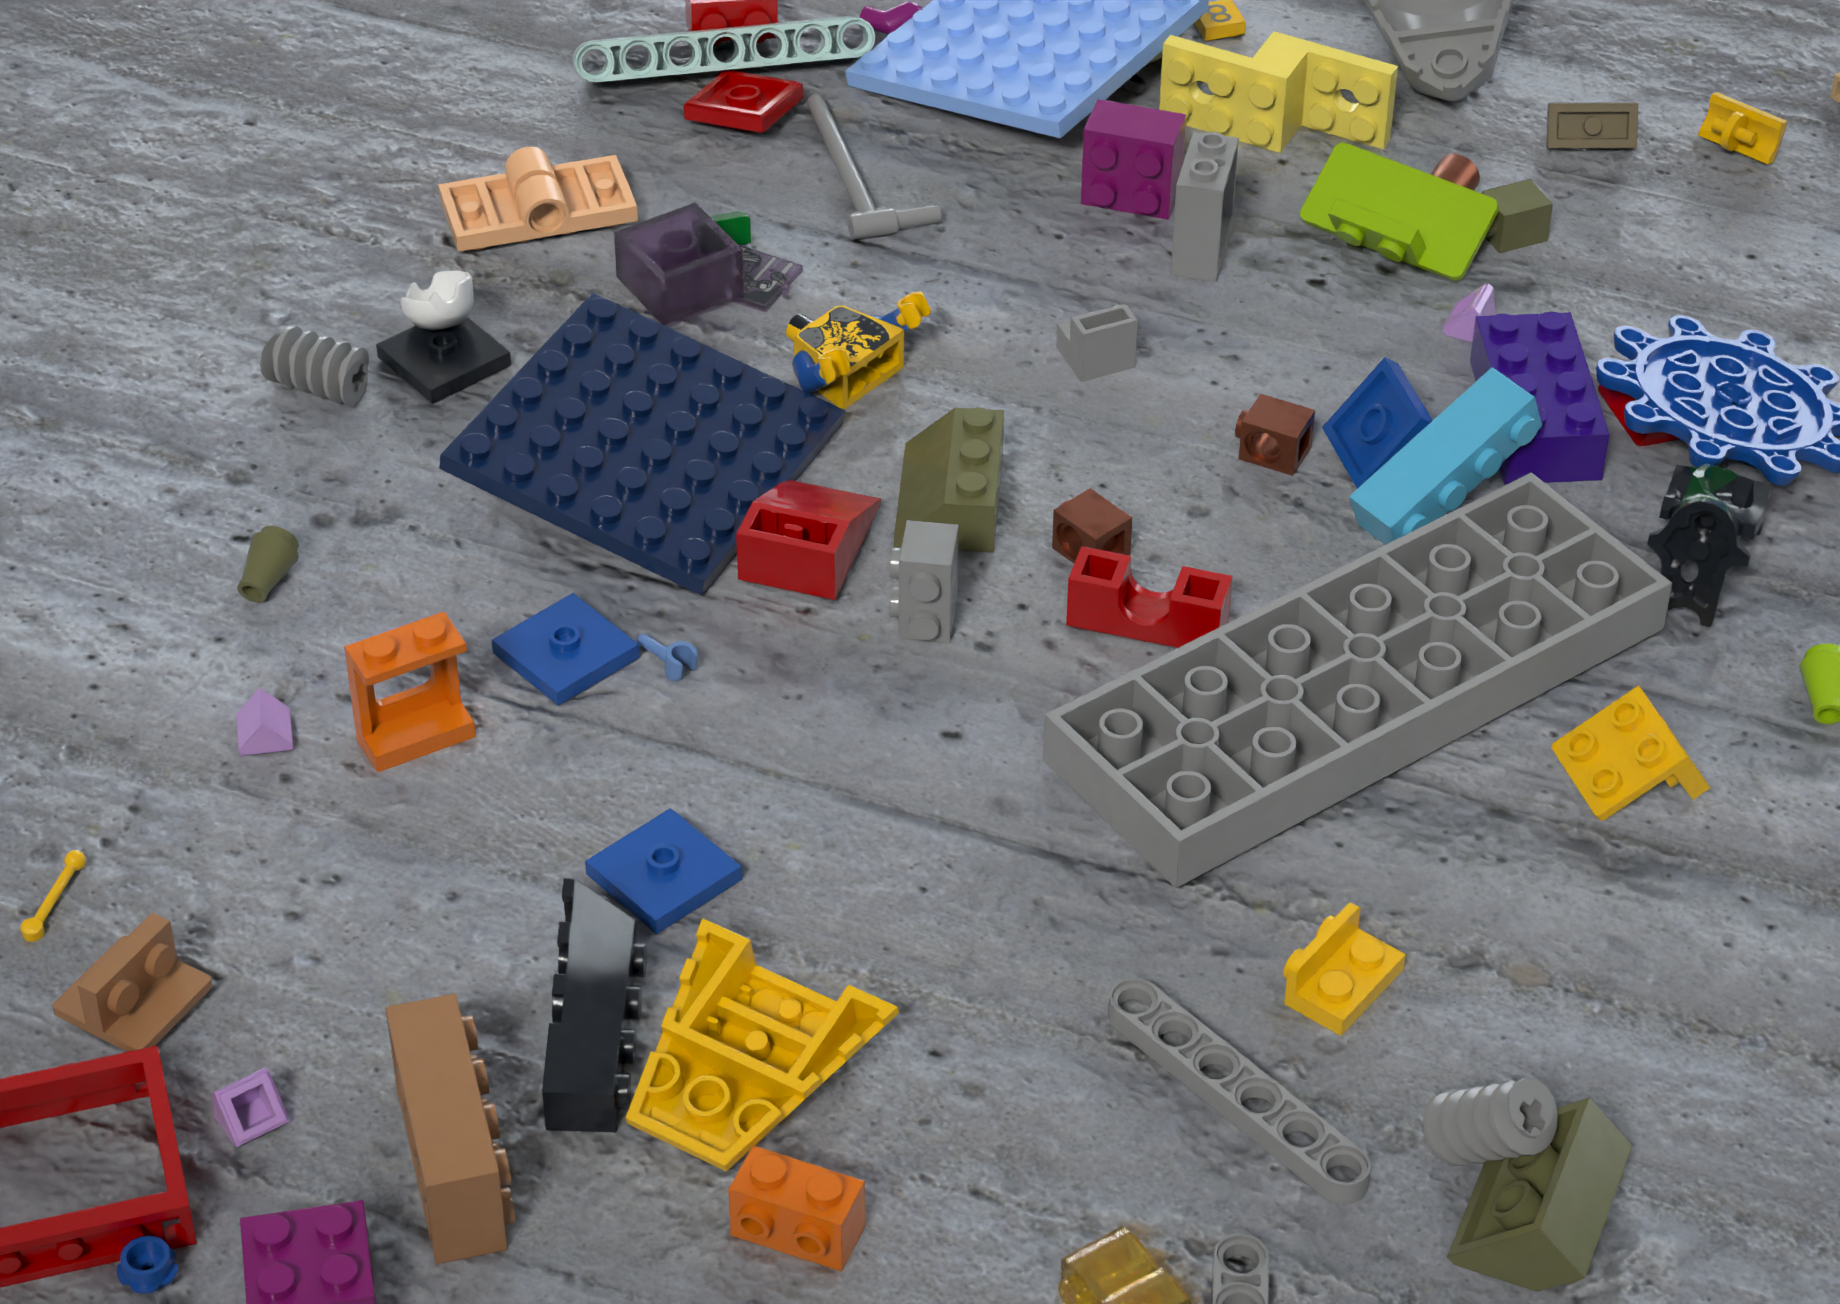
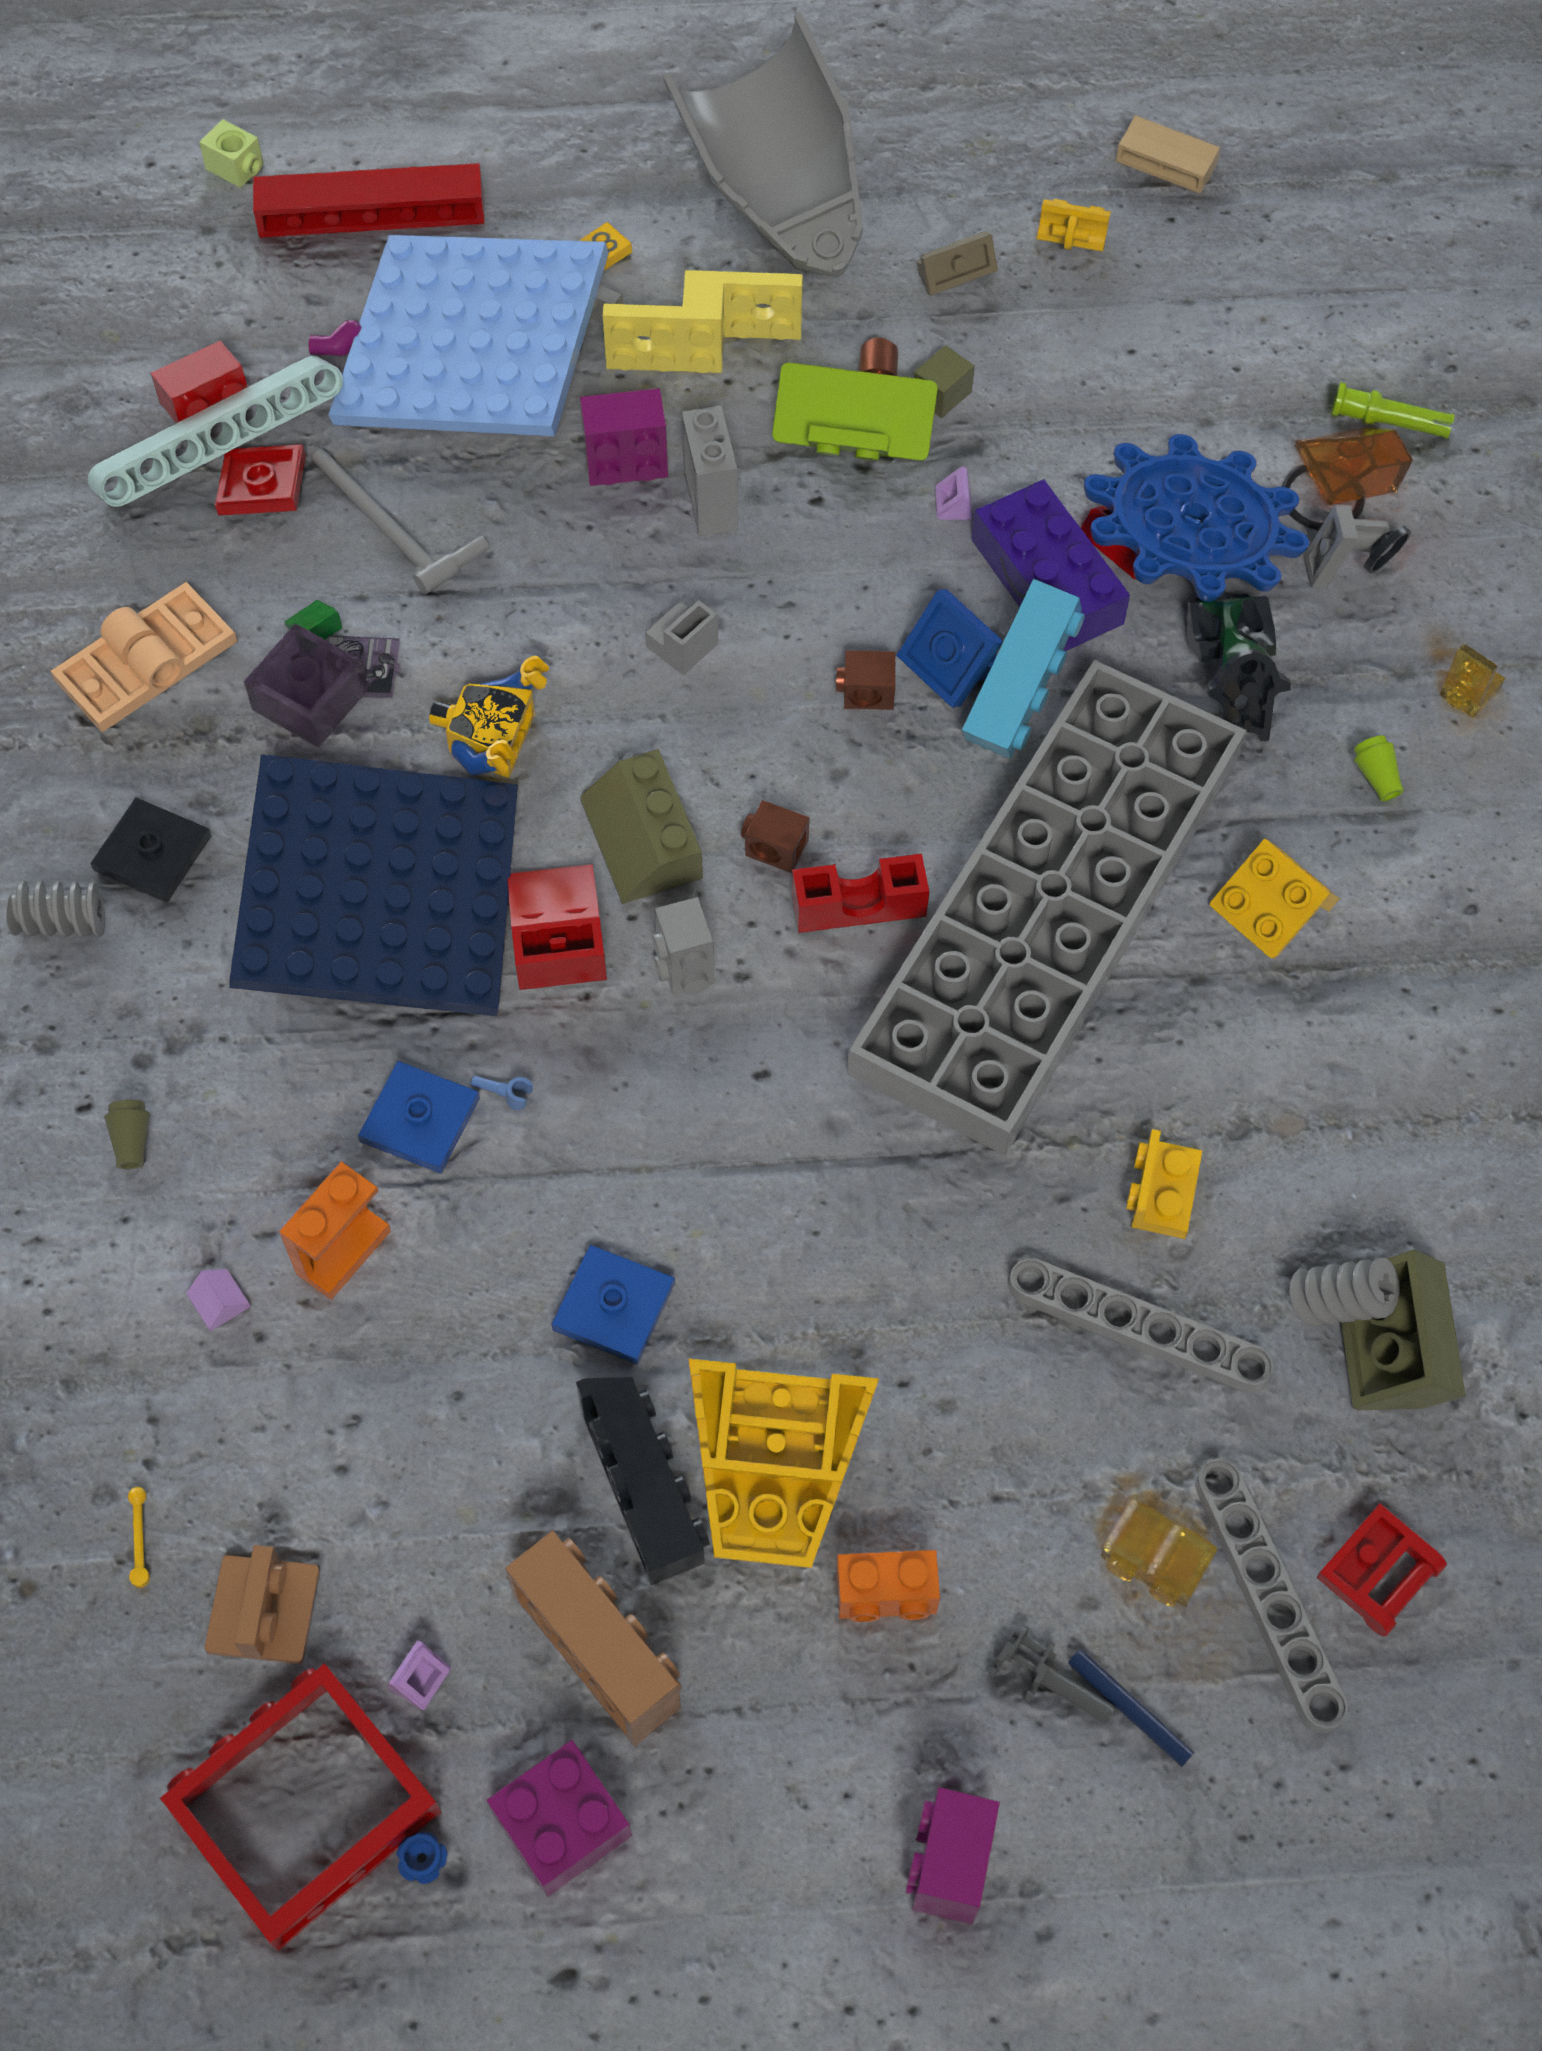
camera: 25 degrees left, 20 degrees up
white hair [400,270,474,331] -> none

